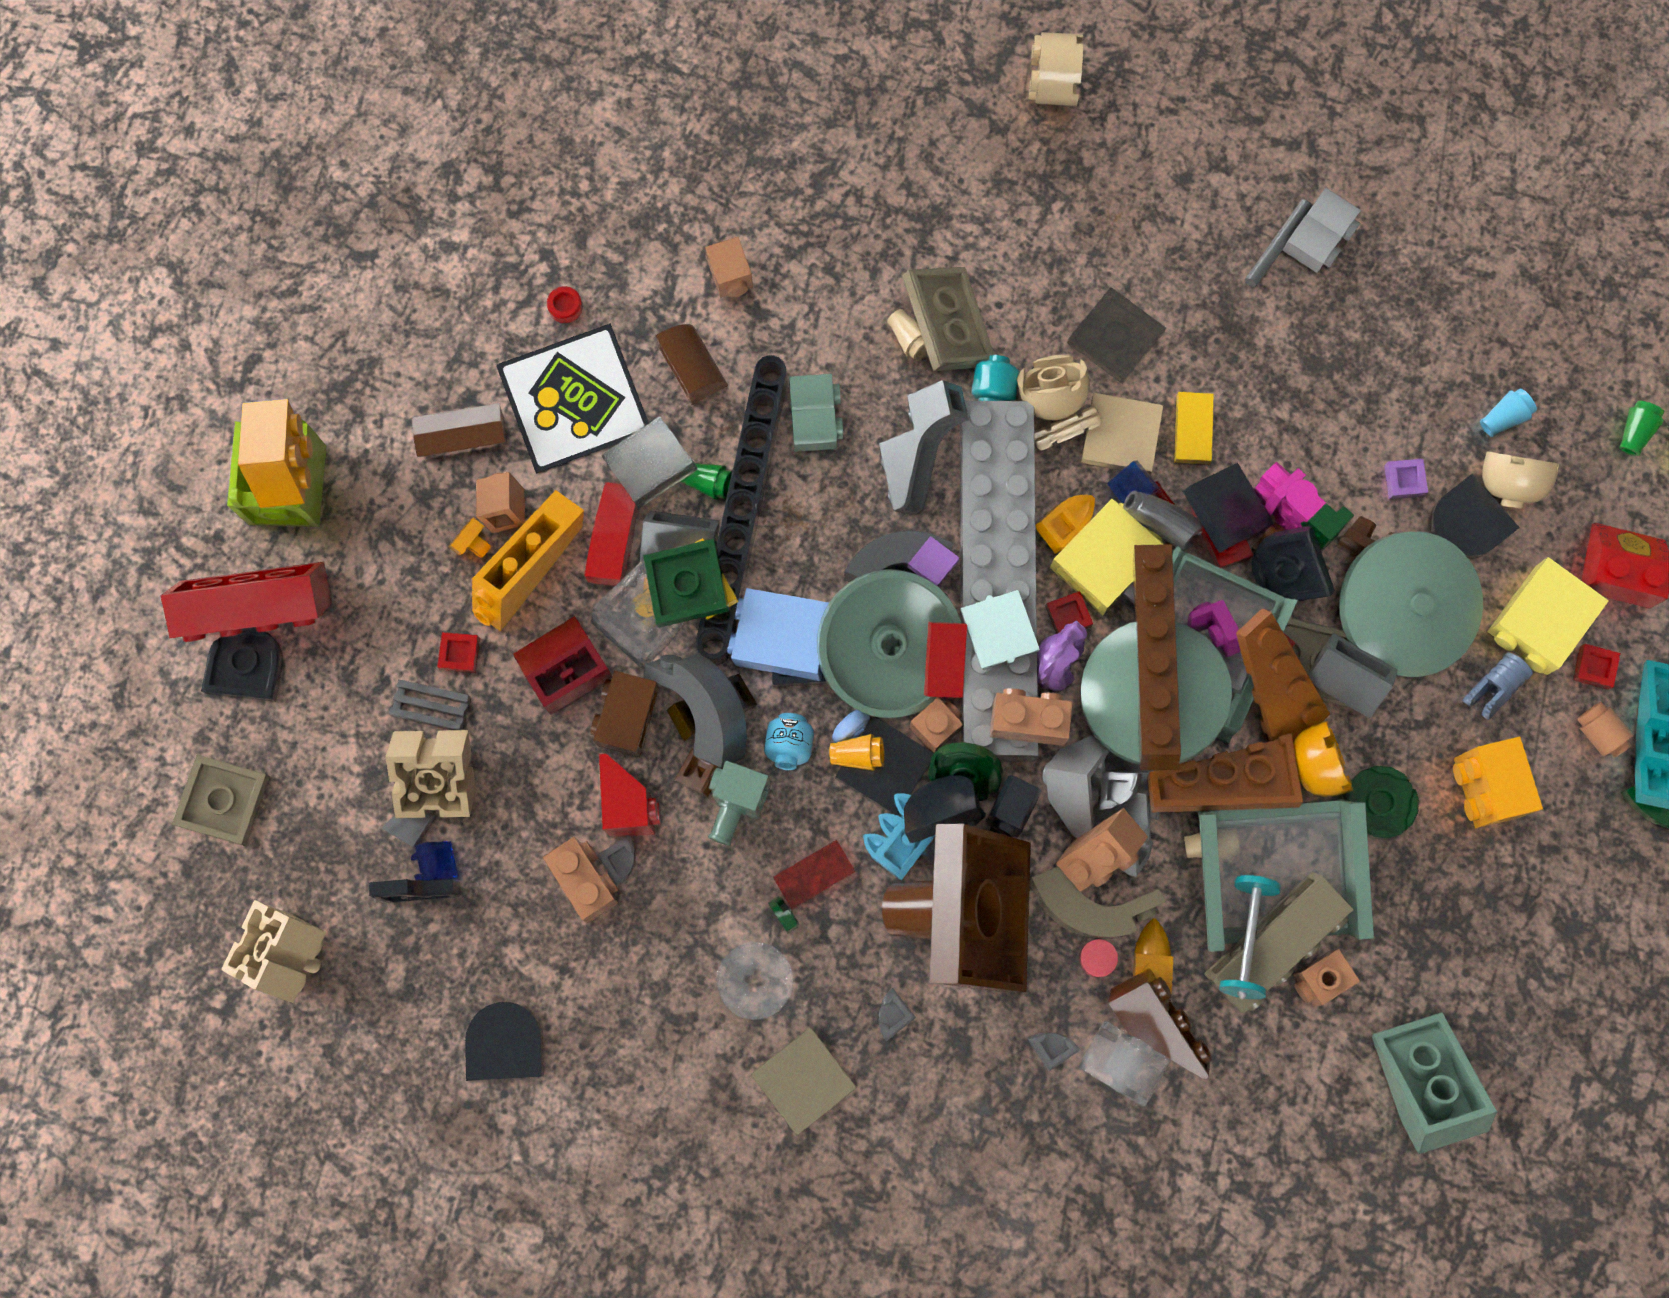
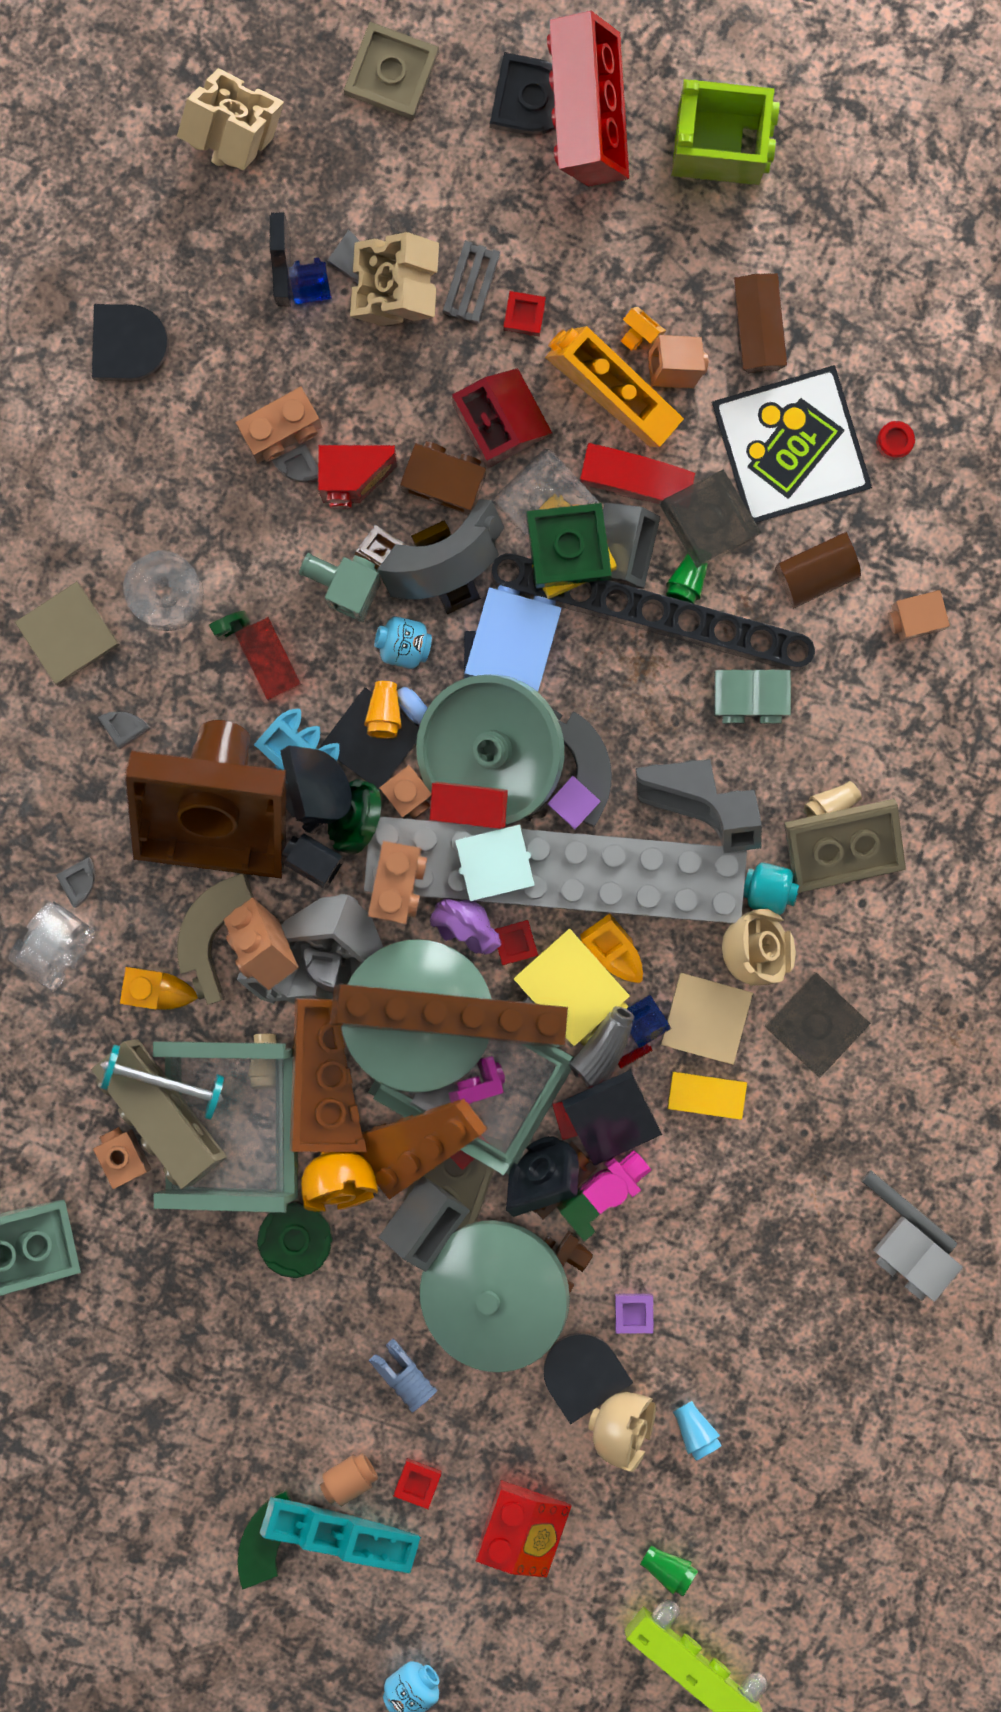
camera: 90 degrees right, 10 degrees up
light orange brick [238,399,313,508] -> none
tan axle [1034,406,1102,450] -> none
coral tile [1079,939,1118,977] -> none
reddish brown slope [1108,968,1212,1079] -> none
light orange brick [1453,736,1543,829] -> none
light yellow brick [1487,557,1609,675] -> none

